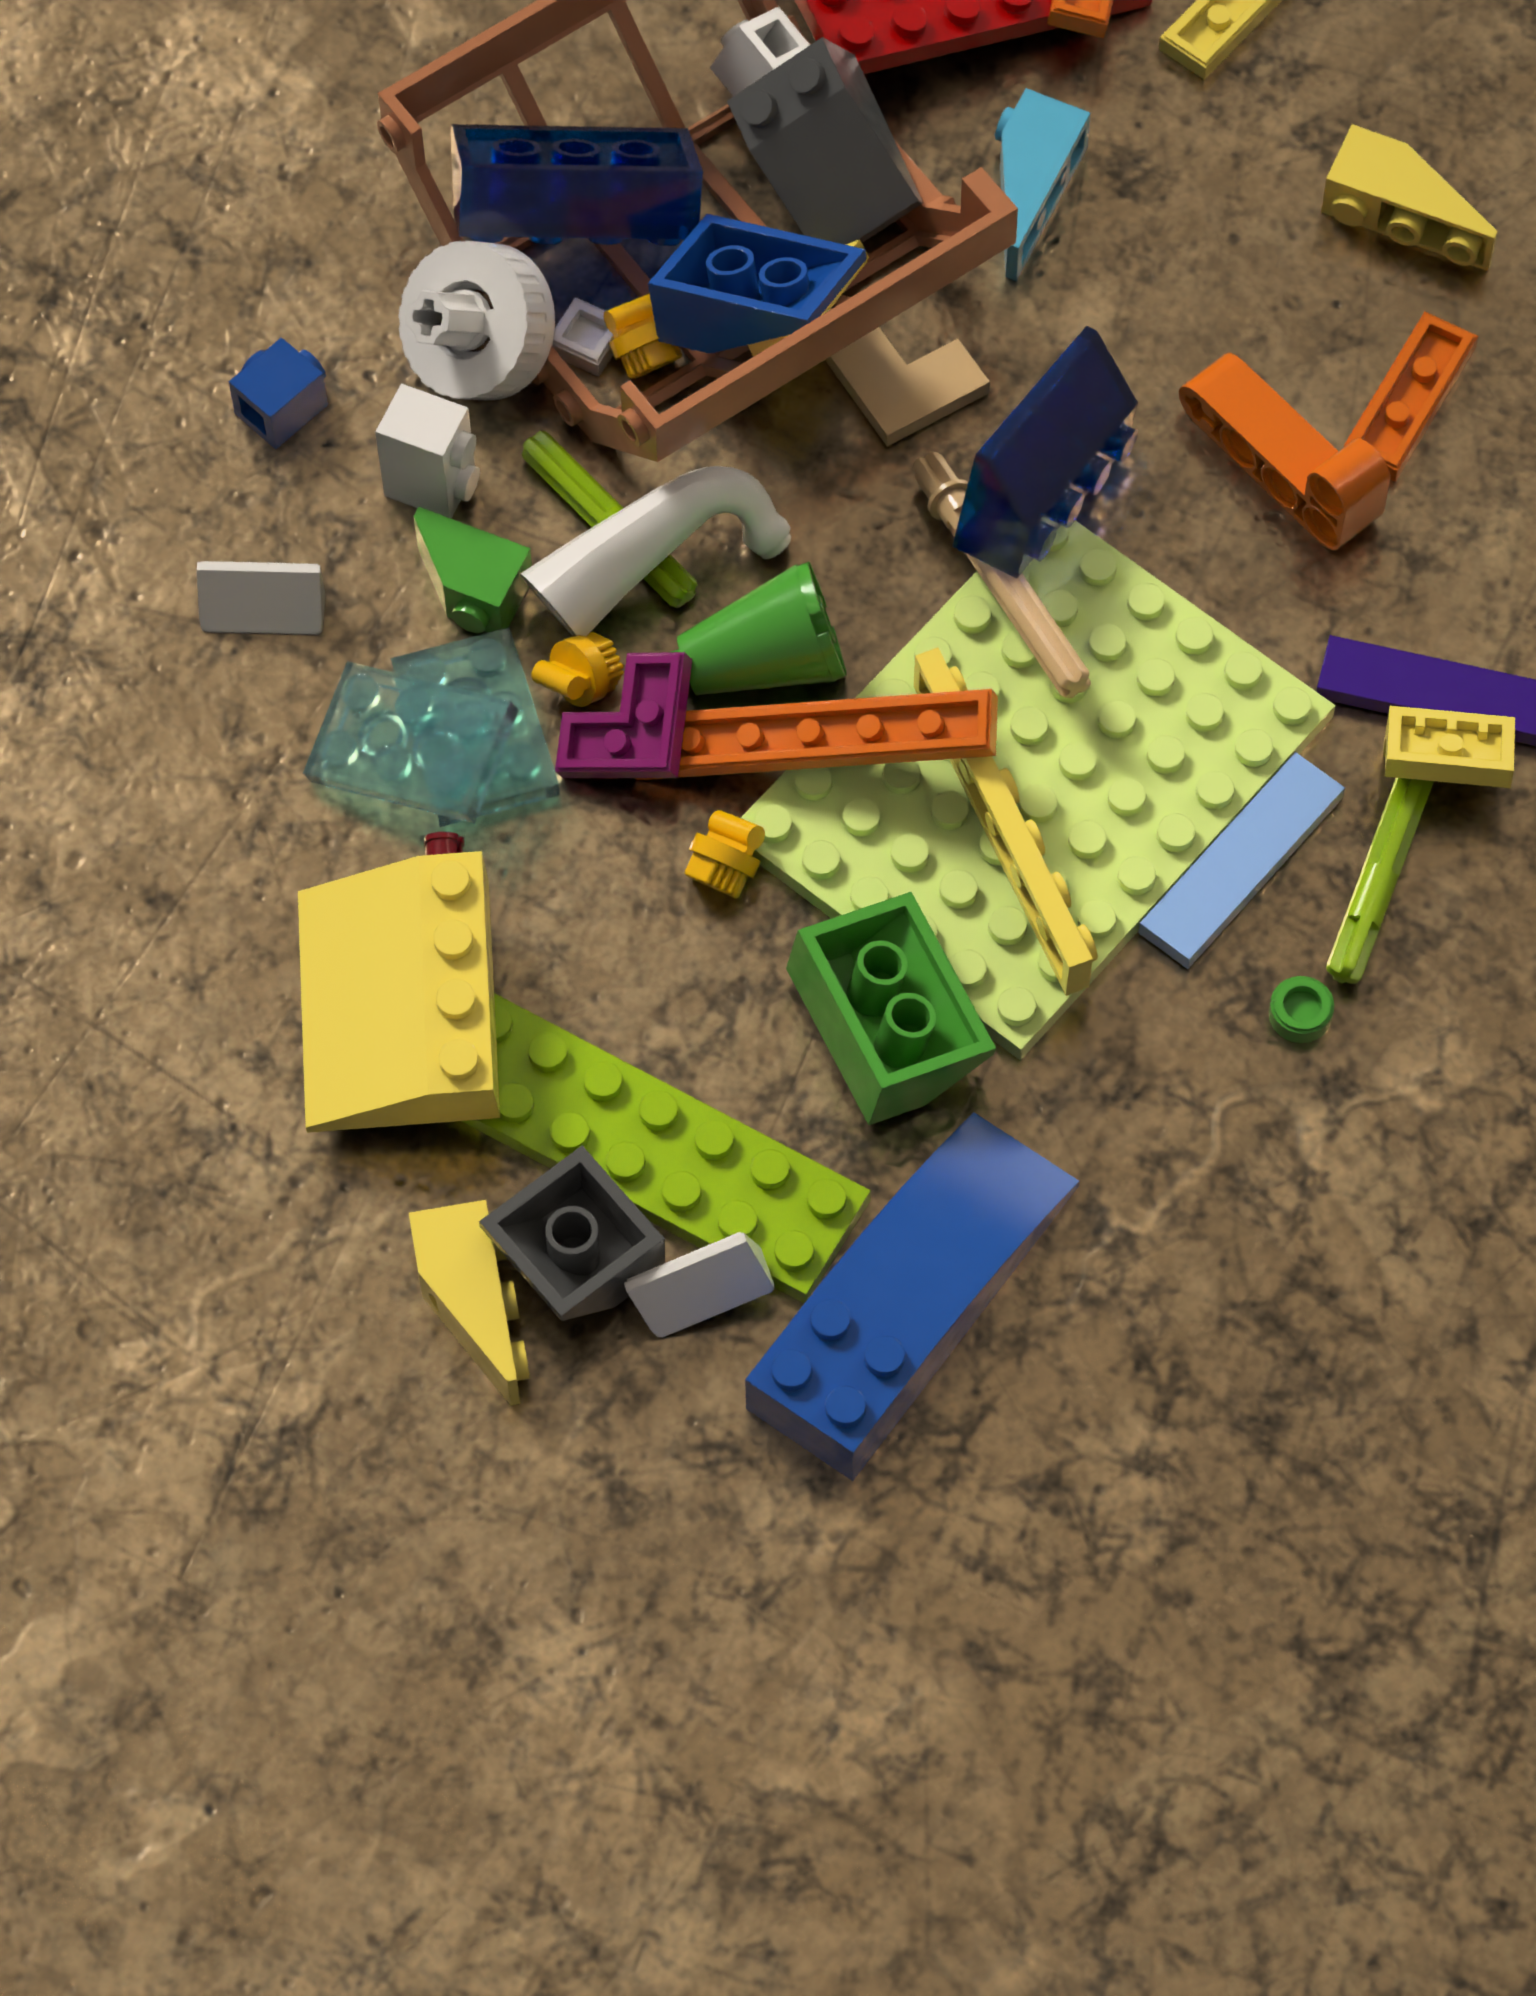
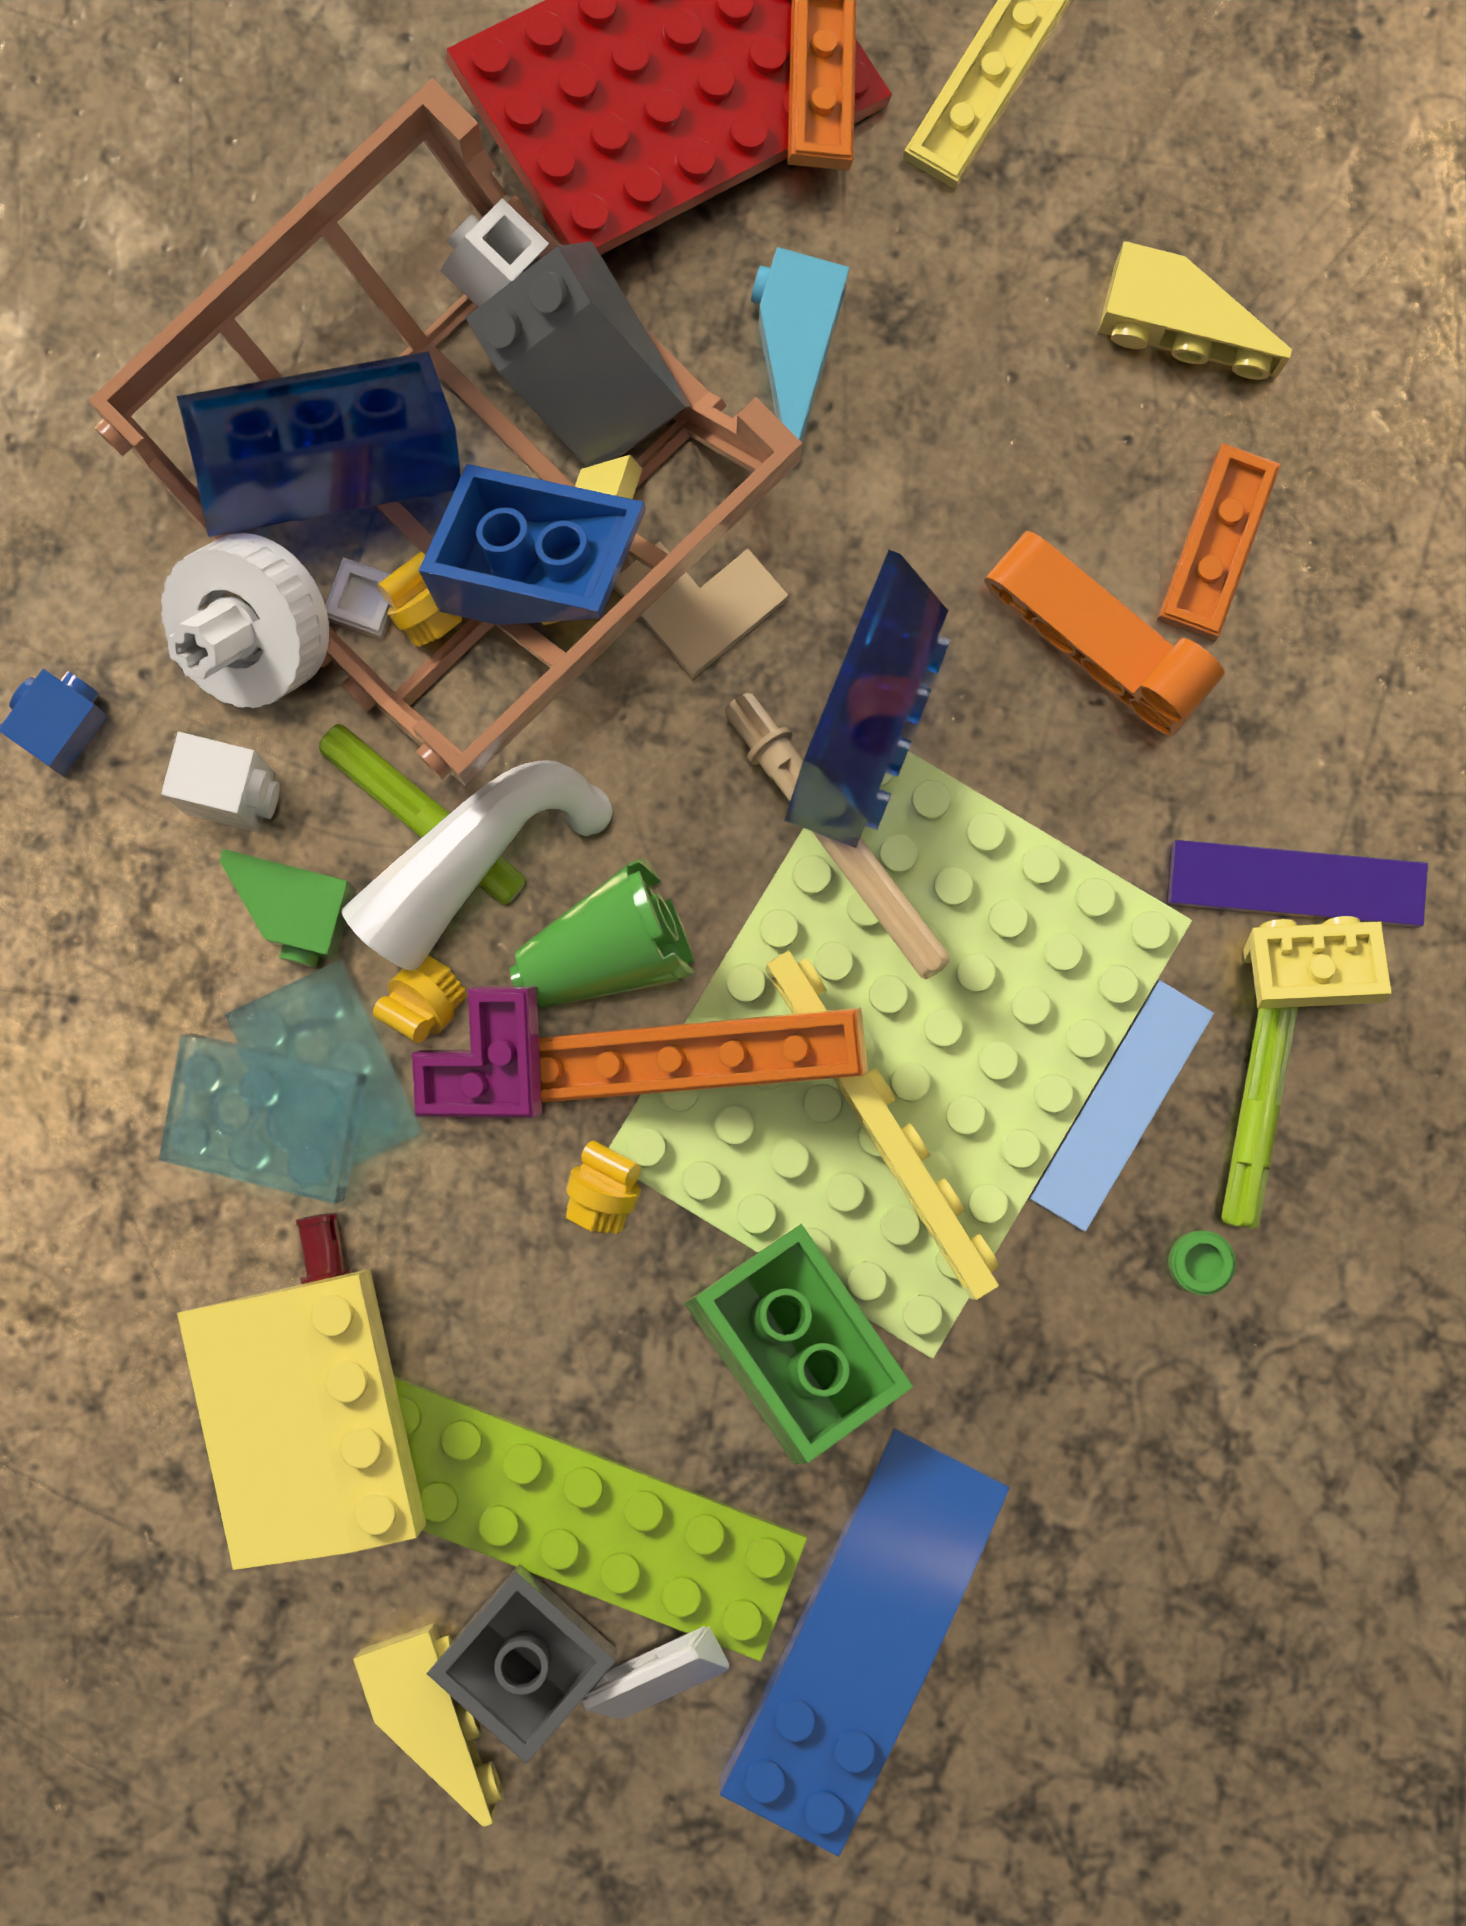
camera: 15 degrees left, 20 degrees up
white slope [197,561,326,635] -> none

